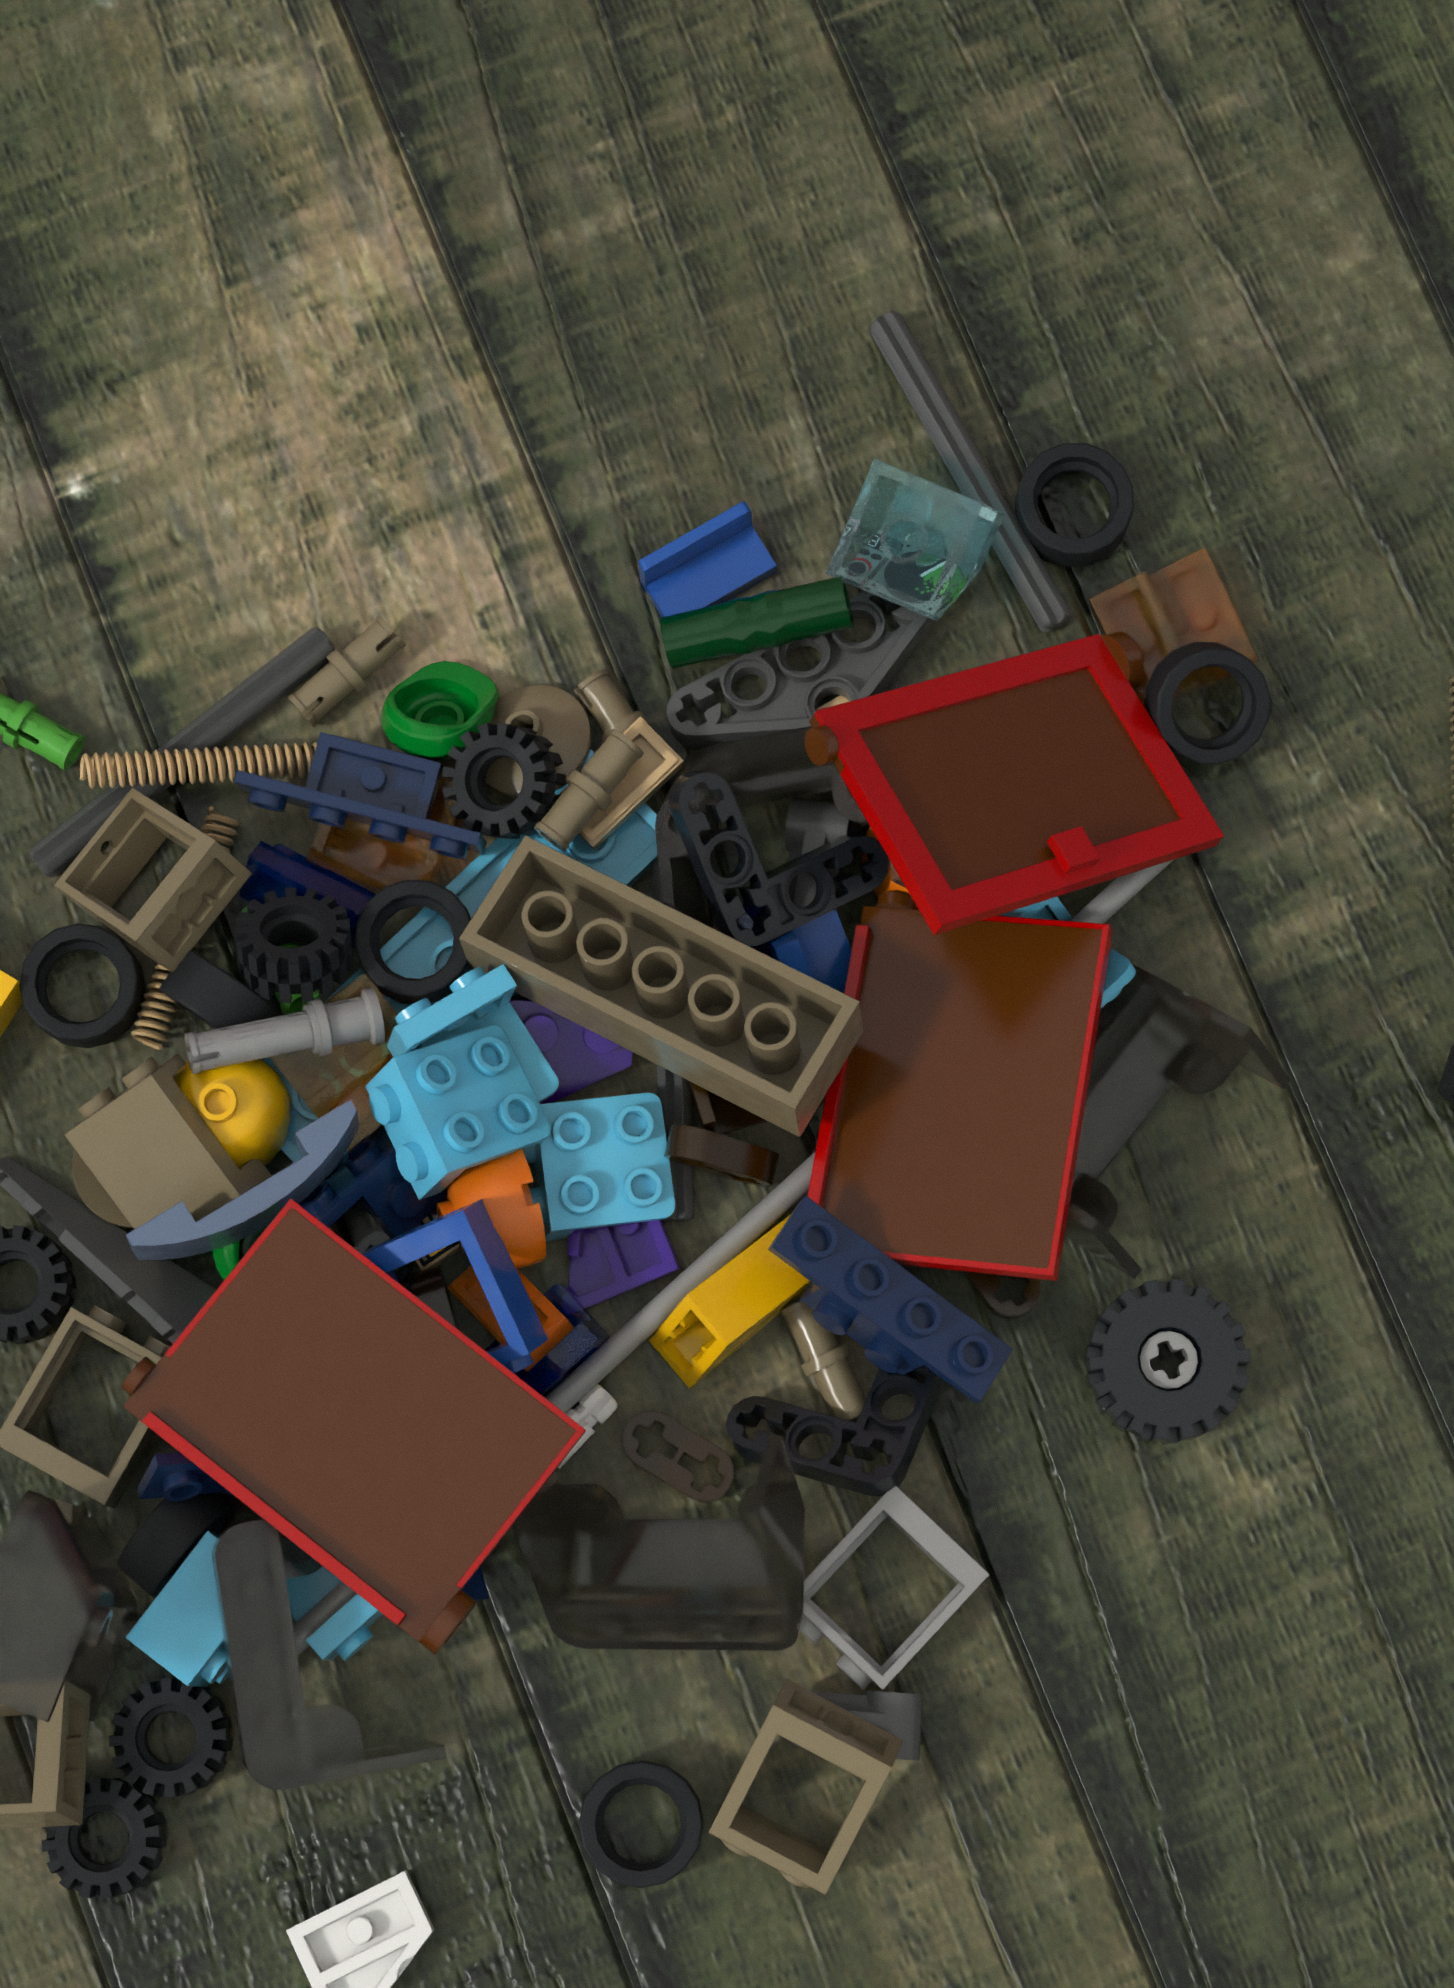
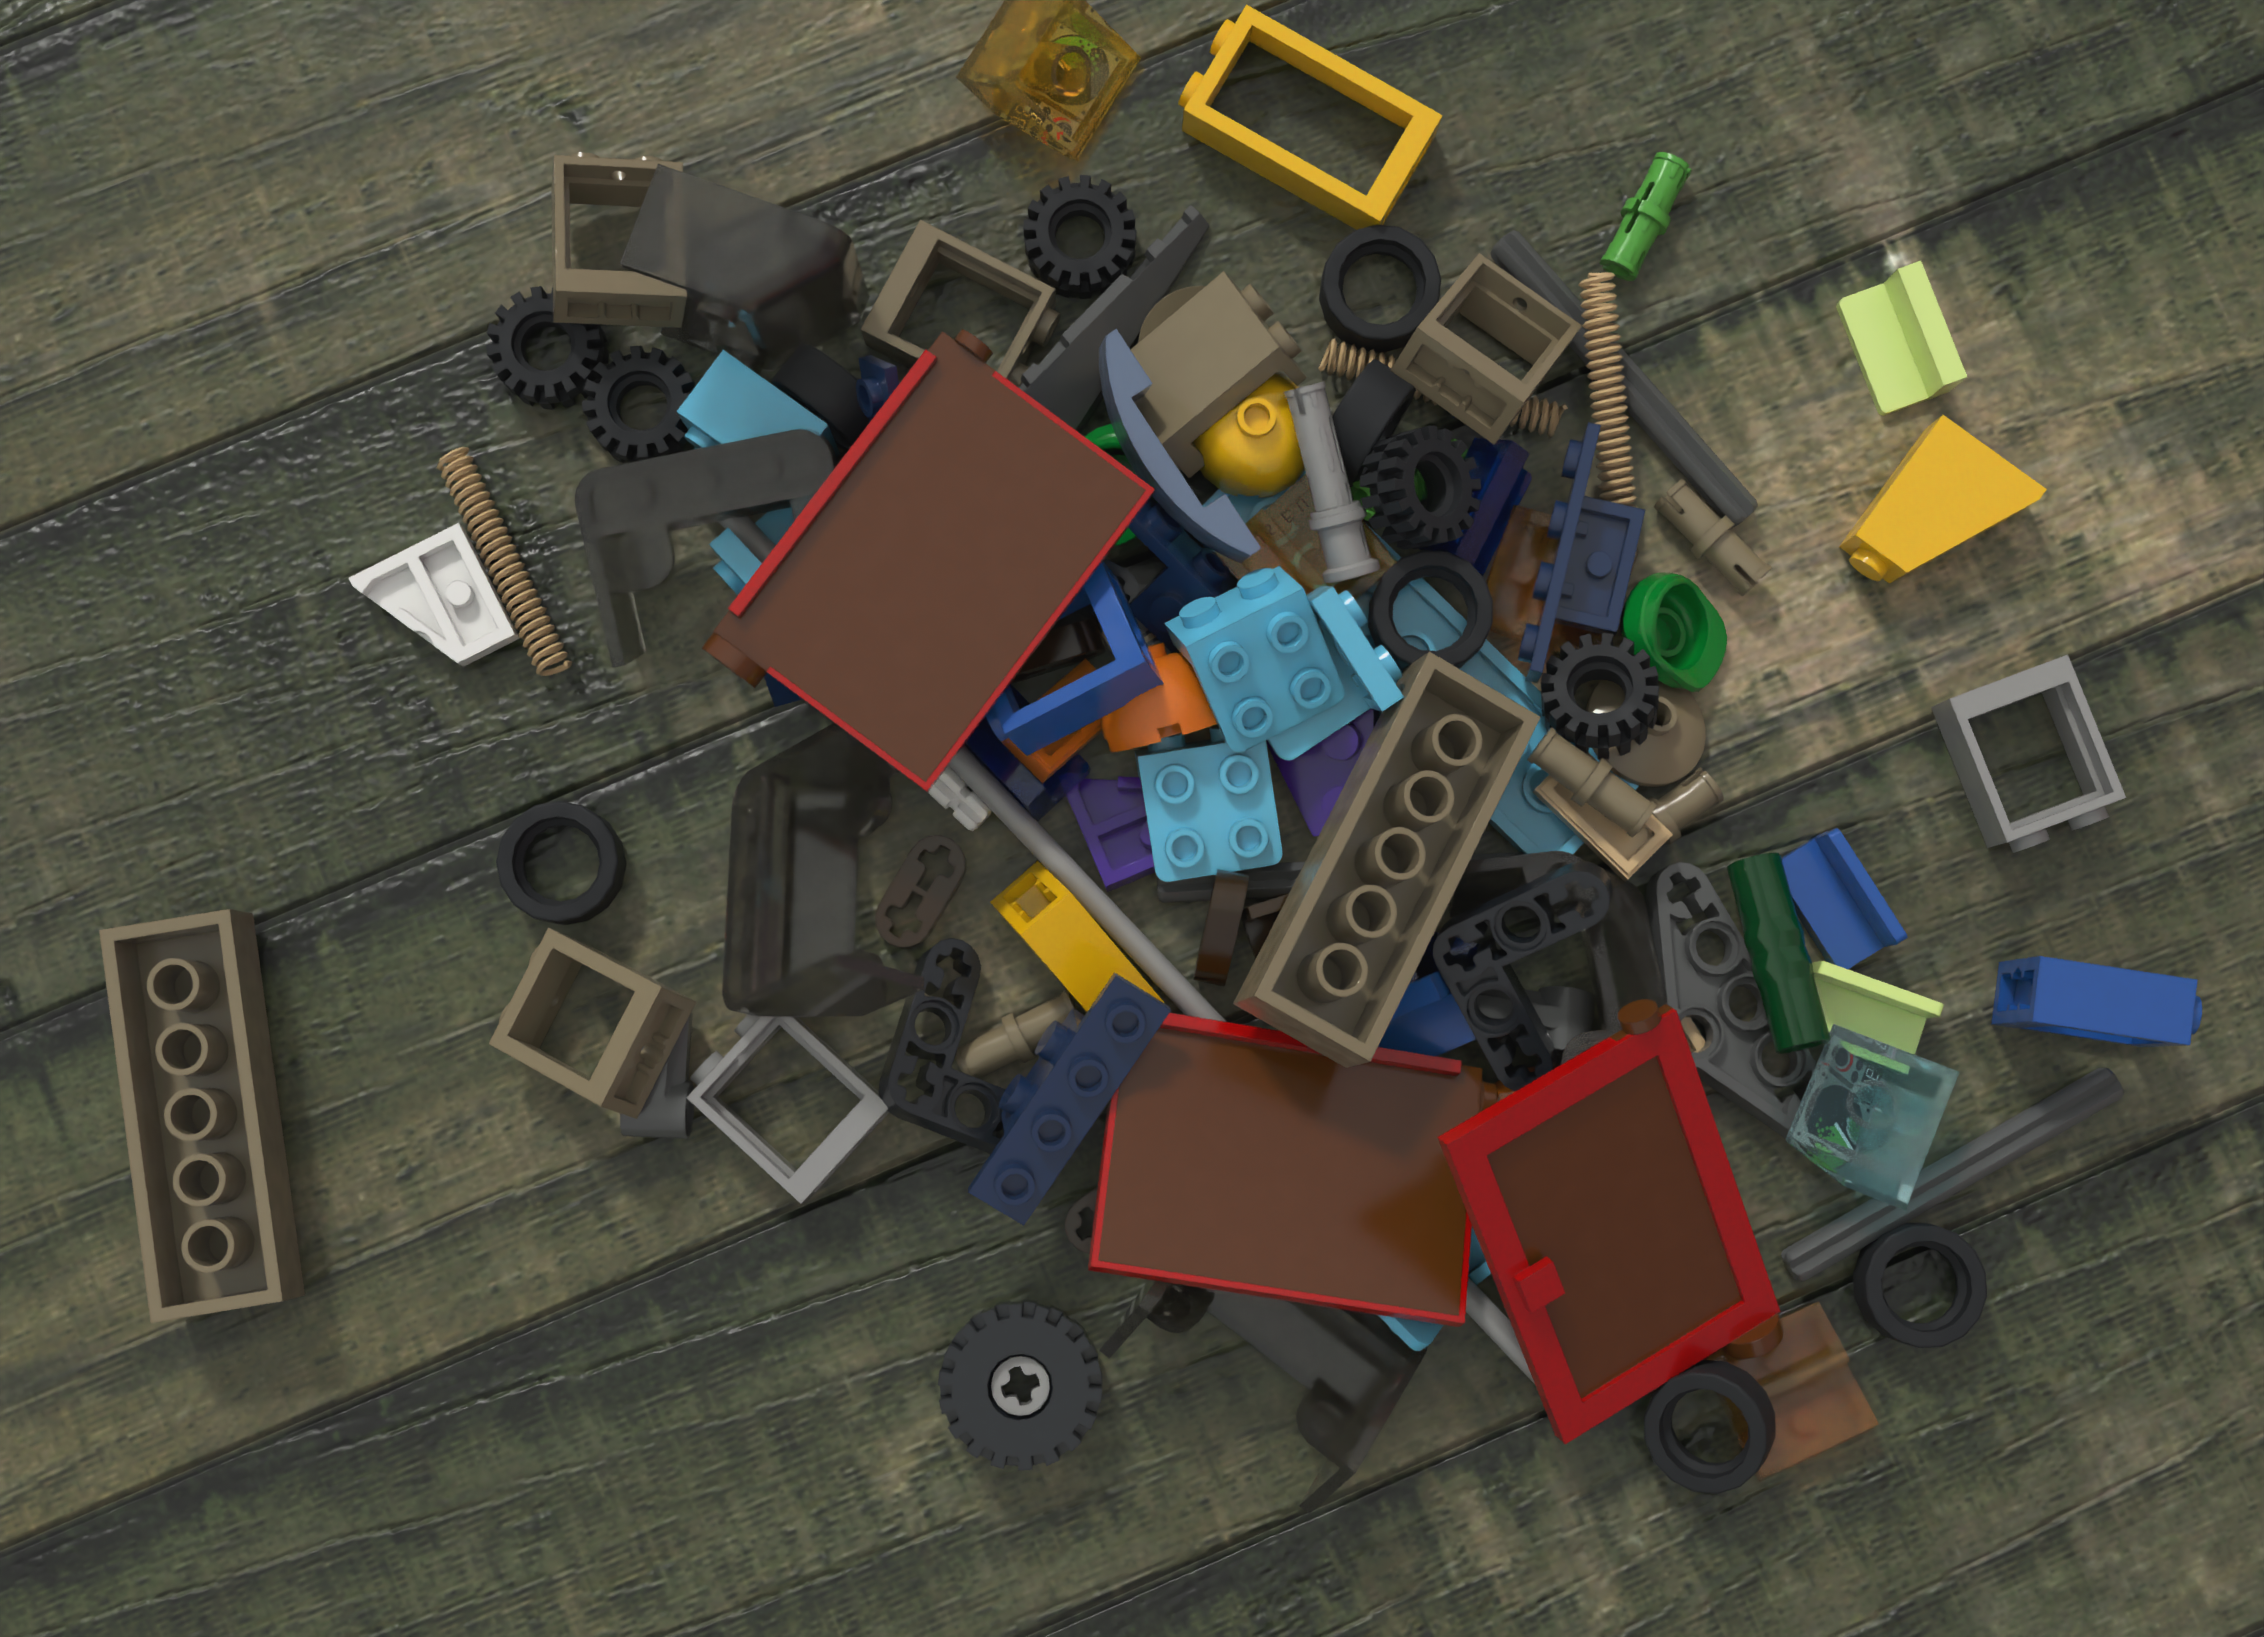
camera: 80 degrees right, 5 degrees up
none -> tan piece [437,447,573,676]
none -> yellowish green panel [1812,961,1944,1067]
none -> yellowish green panel [1836,261,1967,416]
none -> yellow slope [1839,415,2047,584]
none -> light grey window [1931,655,2126,853]
none -> blue window [1991,956,2202,1047]

